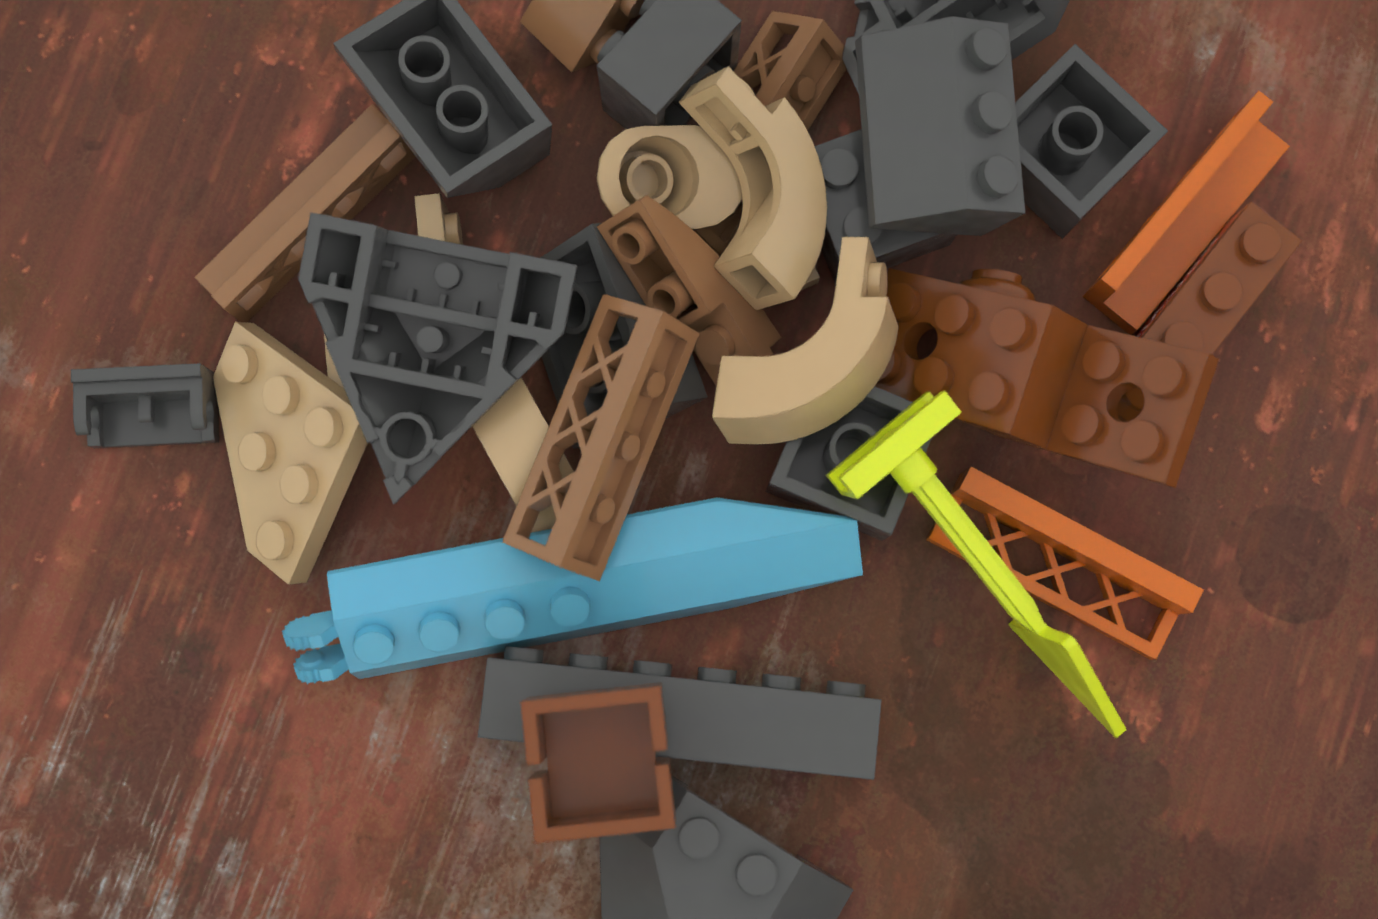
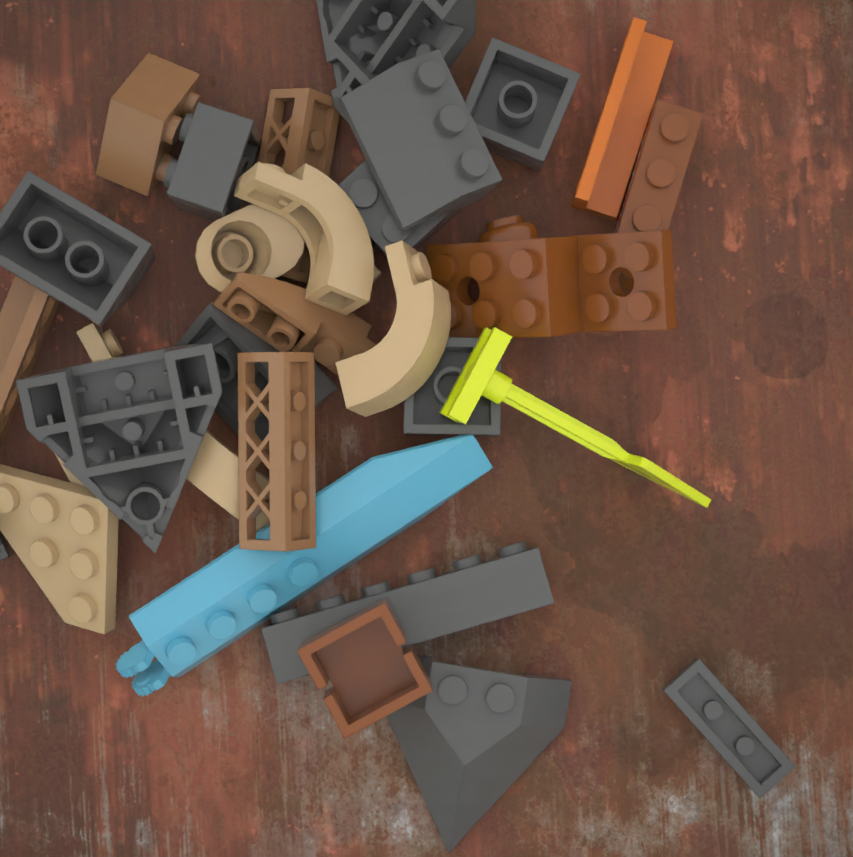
camera: 20 degrees left, 5 degrees up
orange fence [926,466,1204,660] -> none

